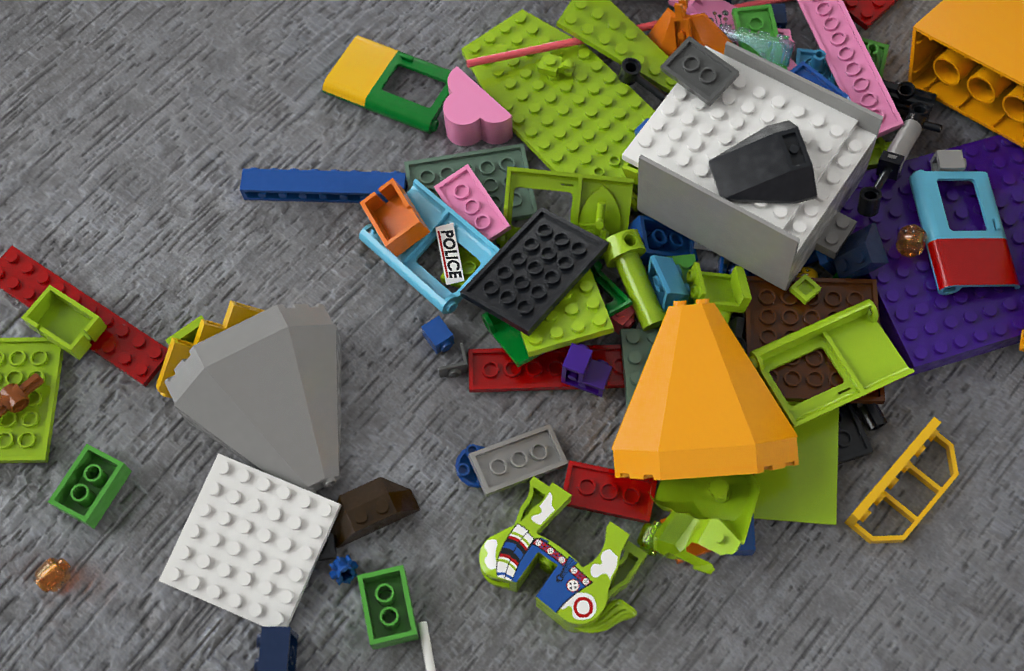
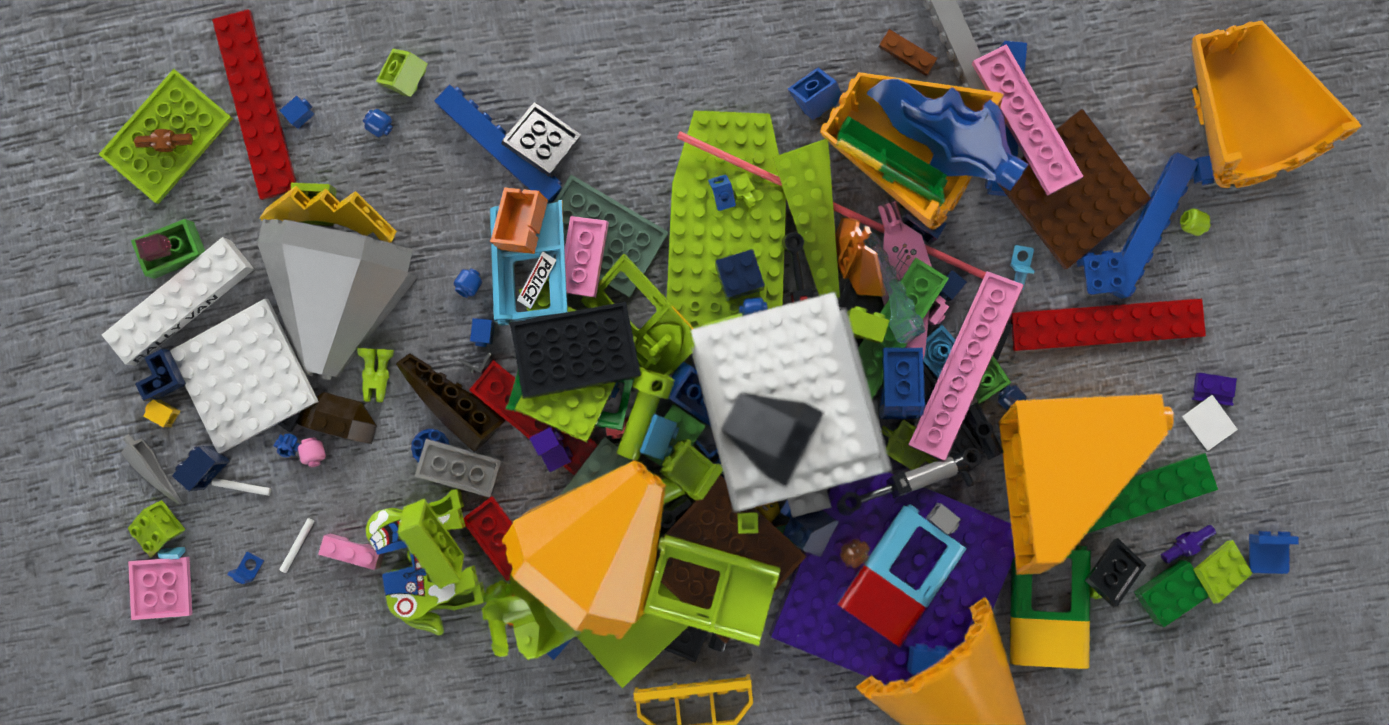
camera: 40 degrees right, 20 degrees up
lime piece [21,285,107,360] -> none
clear orange head [34,557,71,593] -> none
piece [322,35,451,134] -> none
bright green brick [357,565,419,650] -> none
bright pink brick [443,66,513,146] -> none
dark grey plate [660,36,739,106] -> none
none -> white brick [102,237,255,366]
none -> clear pink brick [135,233,171,261]
none -> dark blue brick [135,349,186,401]
none -> yellow brick [143,399,180,427]
none -> white bar [212,478,271,496]
none -> blue brick [279,96,315,129]
none -> bright pink head [298,438,326,467]
none -> bright pink arch [318,534,384,570]
none -> lime piece [357,348,394,403]
none -> blue head [363,109,393,138]
none -> lime slope [376,49,428,97]
none -> dark brown wedge [396,353,506,452]
none -> lime brick [398,499,464,589]
none -> blue head [453,268,482,298]
none -> plate [501,102,581,177]
none -> blue bracket [708,175,736,211]
none -> dark blue brick [715,249,765,301]
none -> dark blue head [997,385,1027,411]

